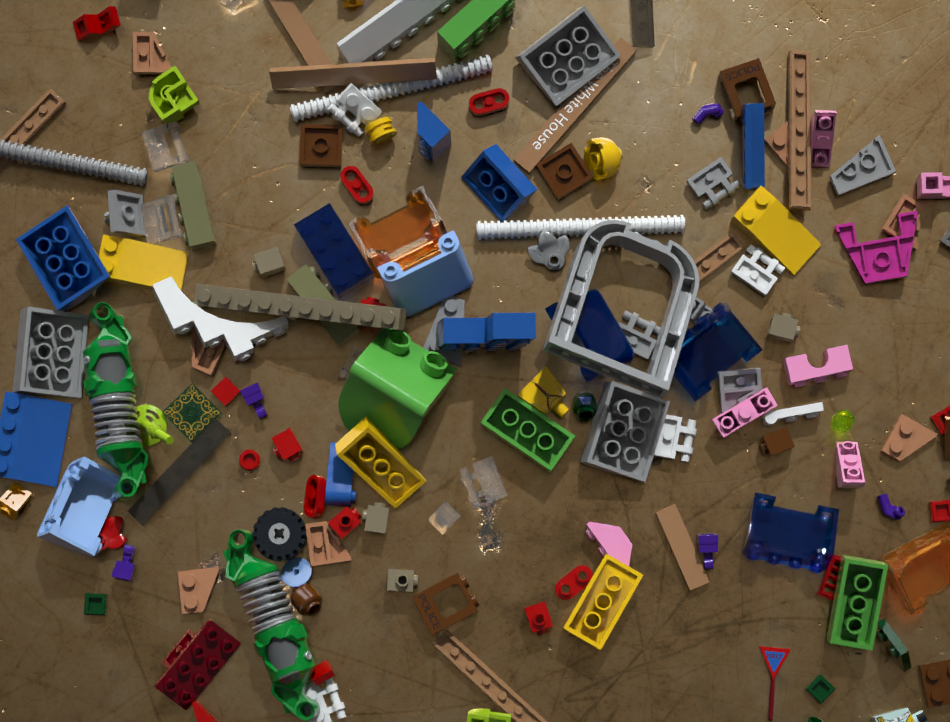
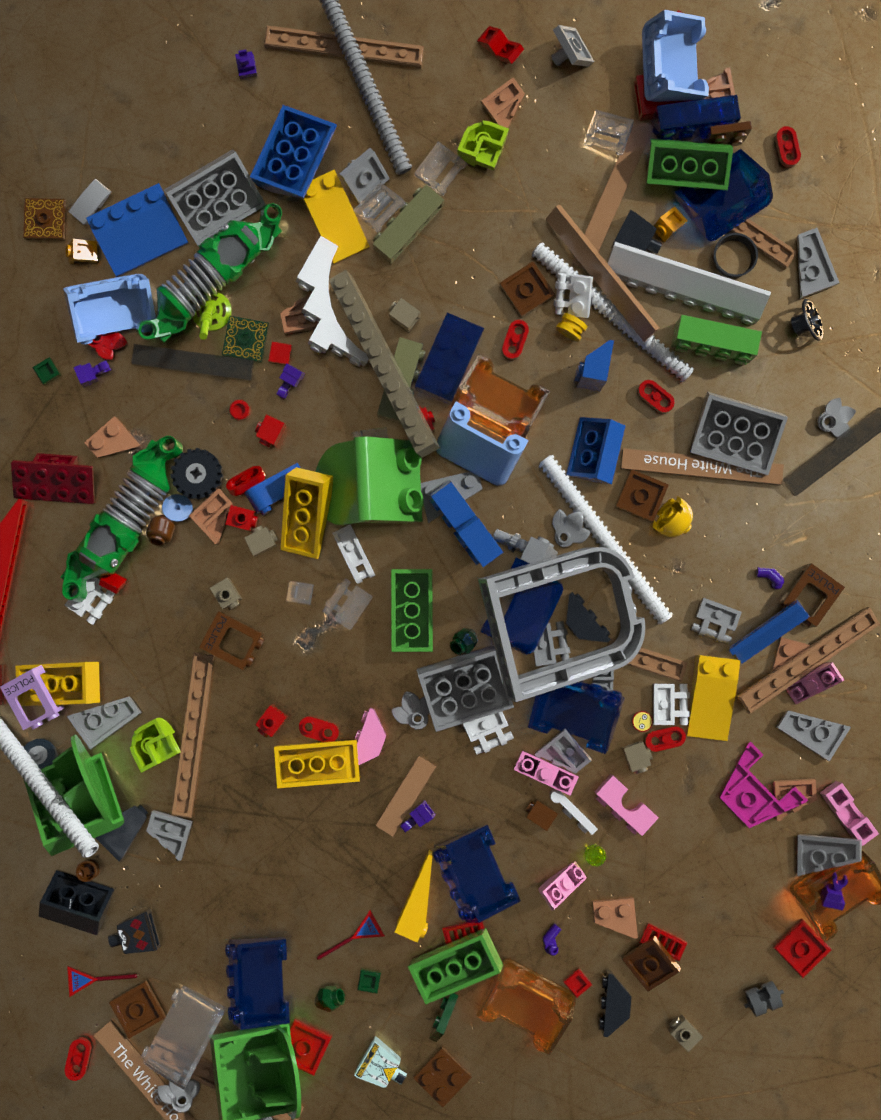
camera: 50 degrees right, 5 degrees up
yellow torso [518,366,569,419] -> none
none -> white plate [332,525,375,584]
none -> light grey plate [392,692,430,730]
none -> yellow slope [394,850,432,942]
none -> light grey brick [493,529,558,564]
none -> black slope [564,592,611,643]
none -> black torso [611,210,663,254]
none -> light yellow tile [632,711,653,732]
none -> red plate [645,726,686,752]

